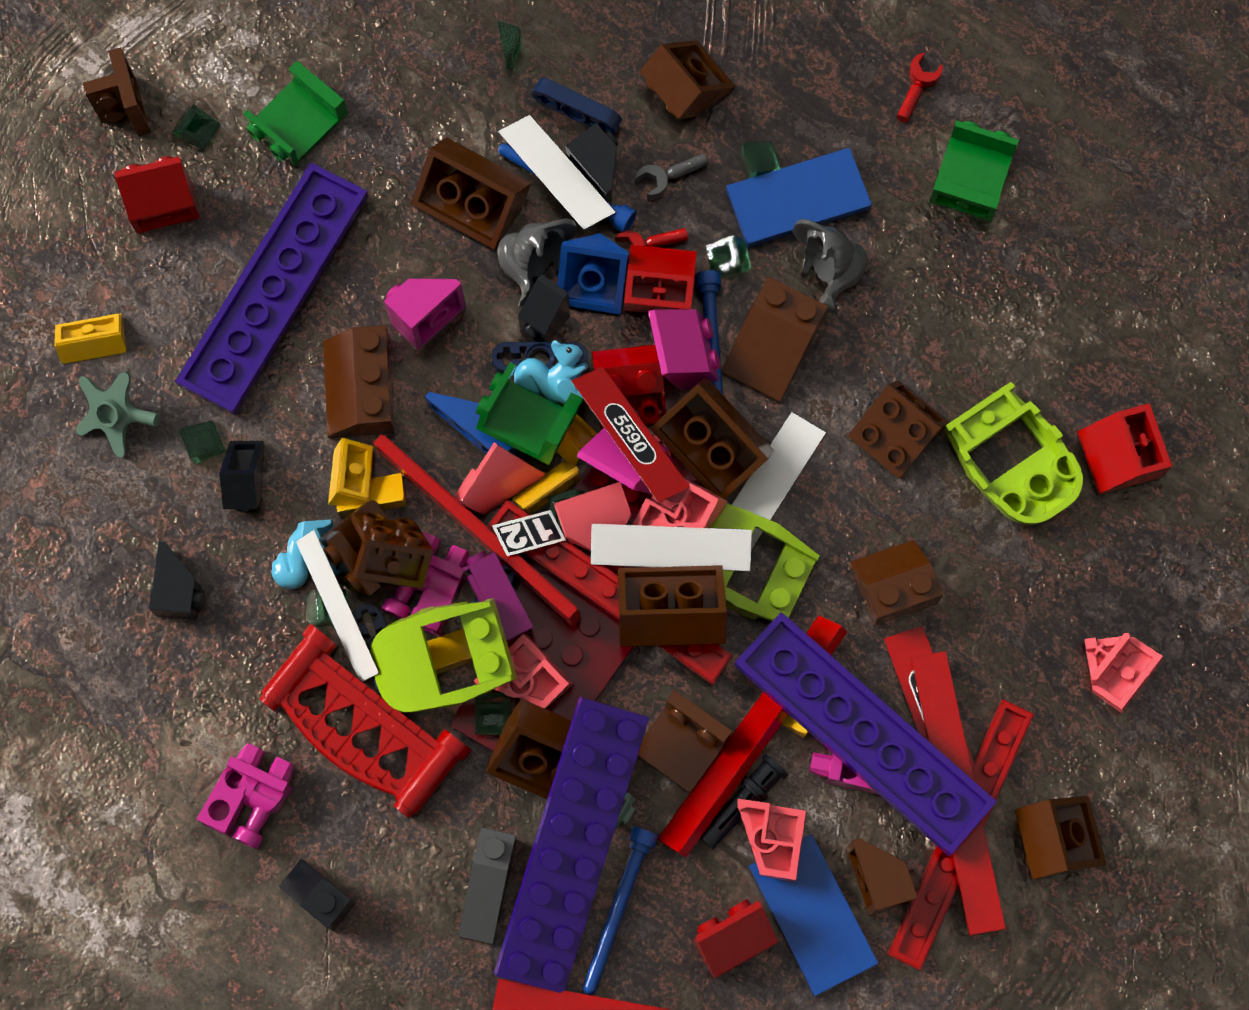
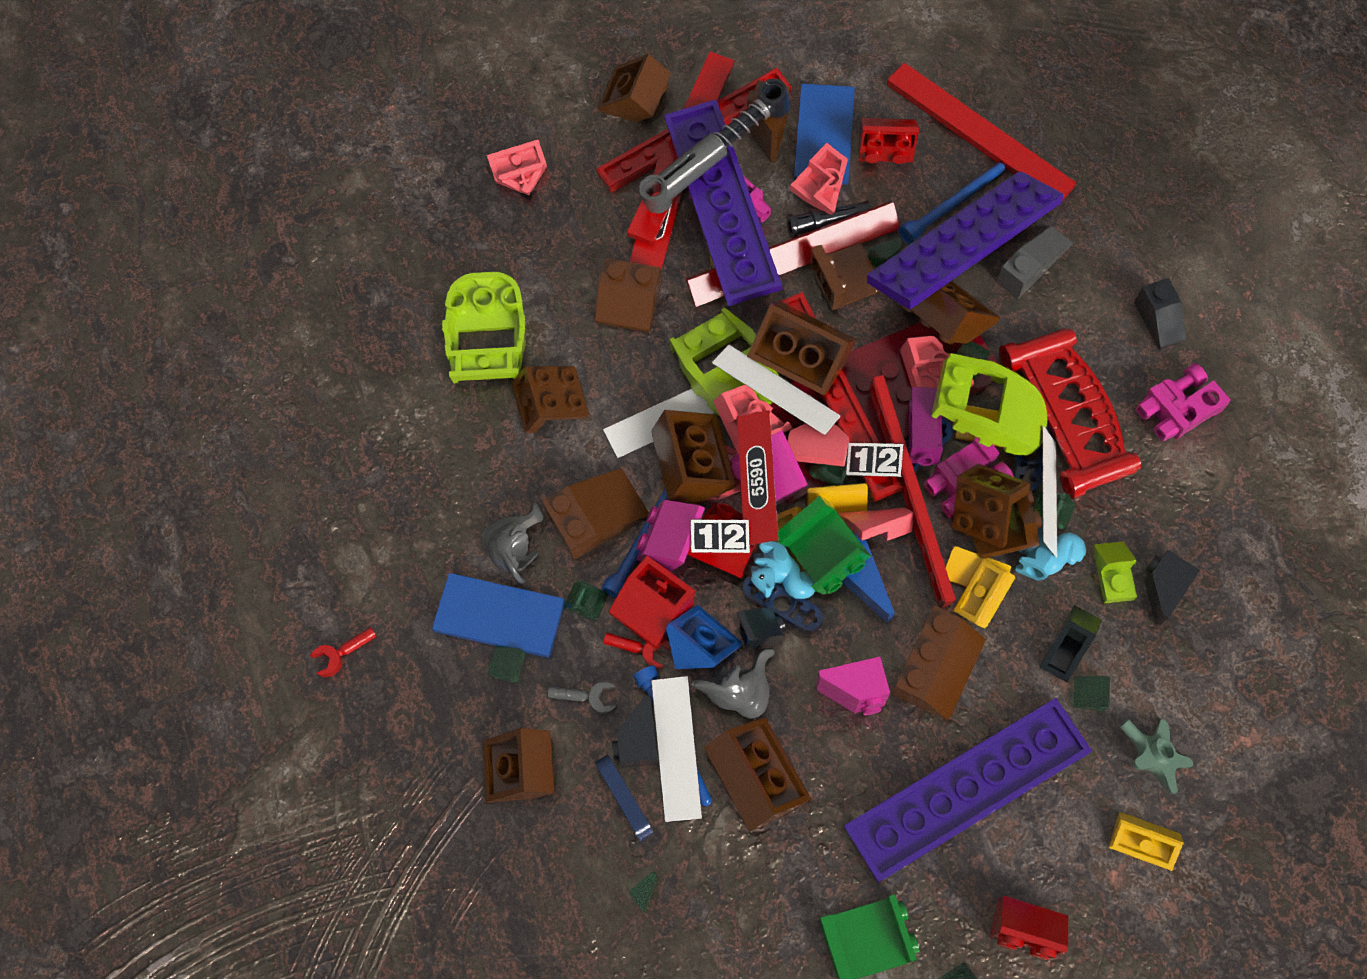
camera: 145 degrees left, 5 degrees down
green panel [929,120,1019,222] -> none
red slope [1077,403,1172,495] -> none
none -> piece [639,79,790,214]
none -> sticker [691,520,750,553]
none -> clear green slope [867,238,903,268]
none -> lime slope [1093,541,1137,603]

